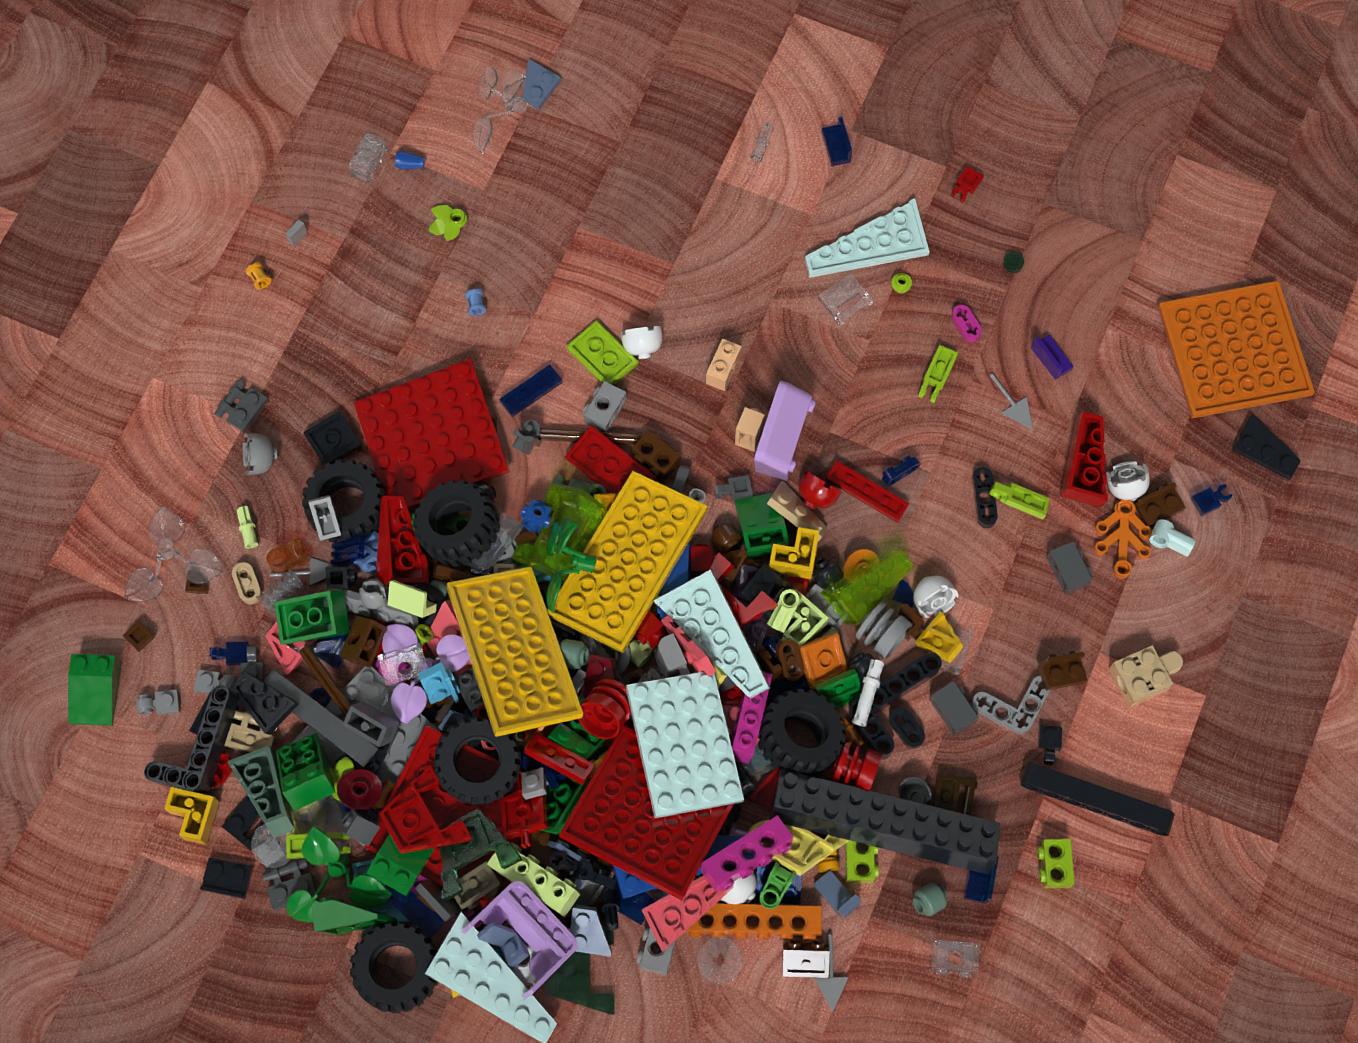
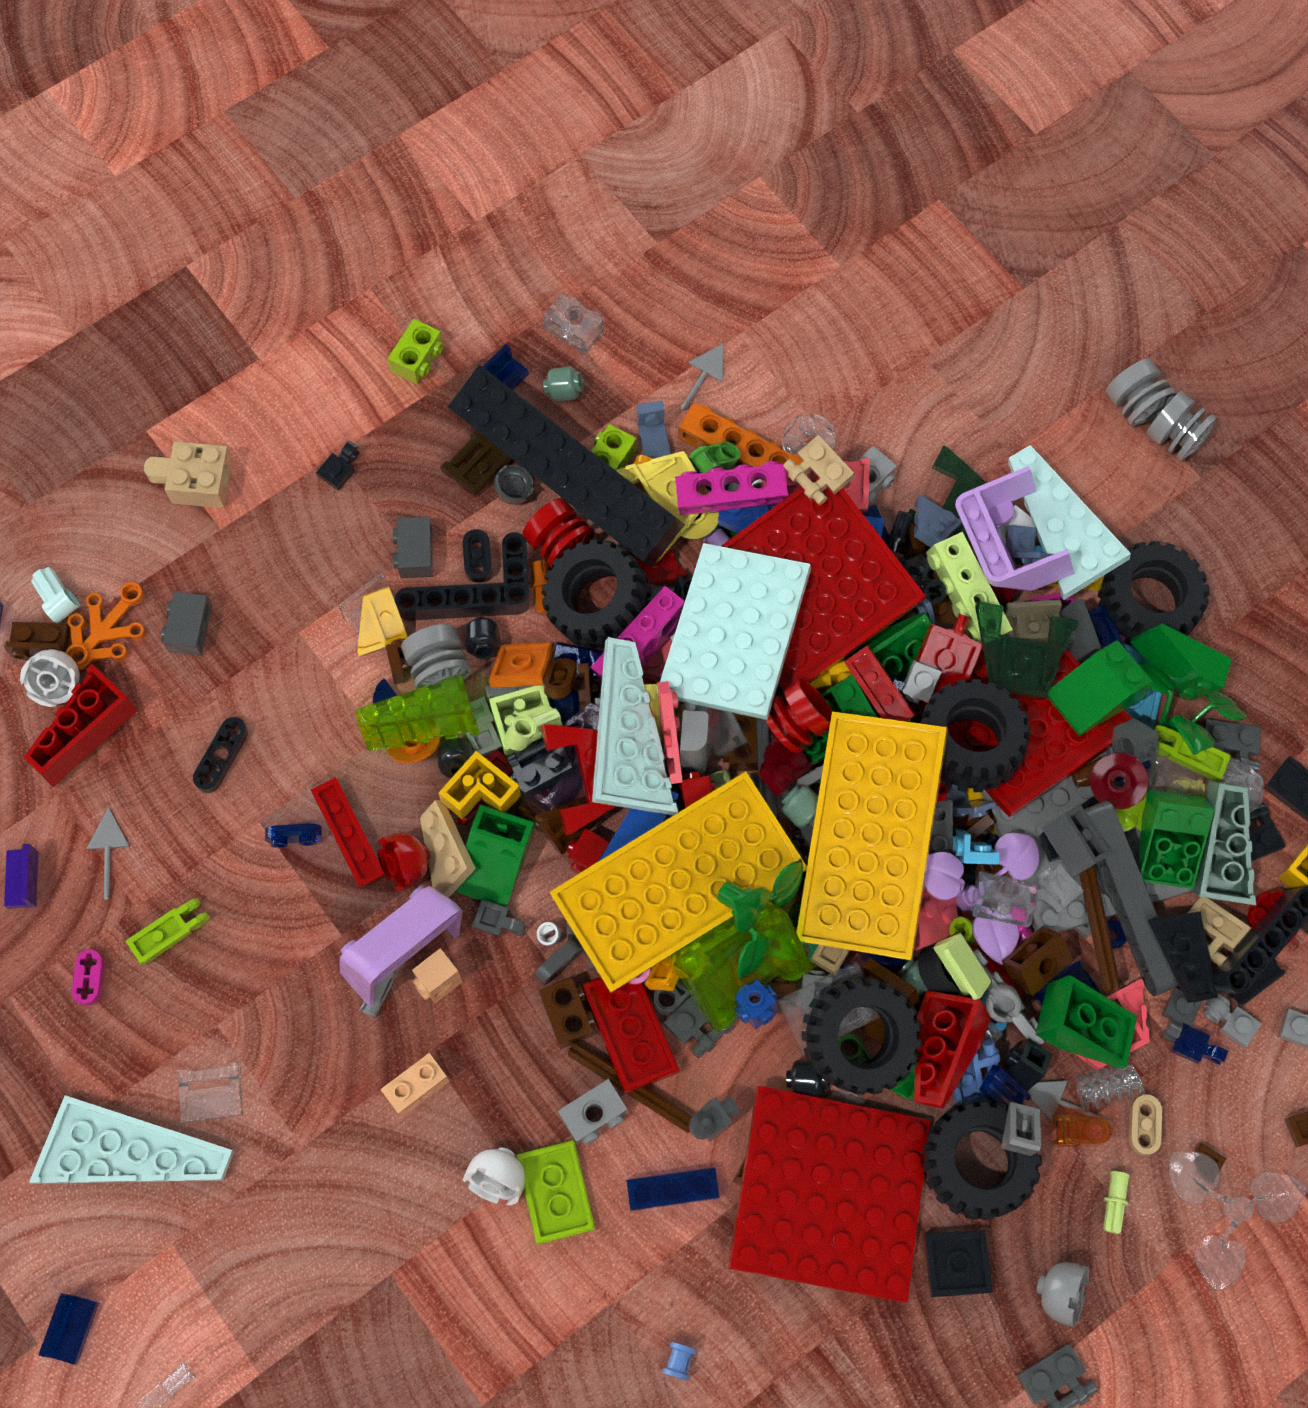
camera: 155 degrees left, 0 degrees up
red wing [379,765,472,854] -> none
reddish brown head [711,523,743,554] -> none
bracket [783,940,830,978] -> none
green plate [814,669,862,709] -> none
white pin [853,659,884,726] -> none
lime plate [891,273,912,293] -> none
white cylinder [913,576,958,618] -> none
light grey beam [971,676,1050,735] -> none
lime hinge [989,482,1050,520] -> none
black beam [1020,763,1175,836] -> none
reddish brown bracket [1038,651,1088,691] -> none
none -> tan plate [783,435,856,506]

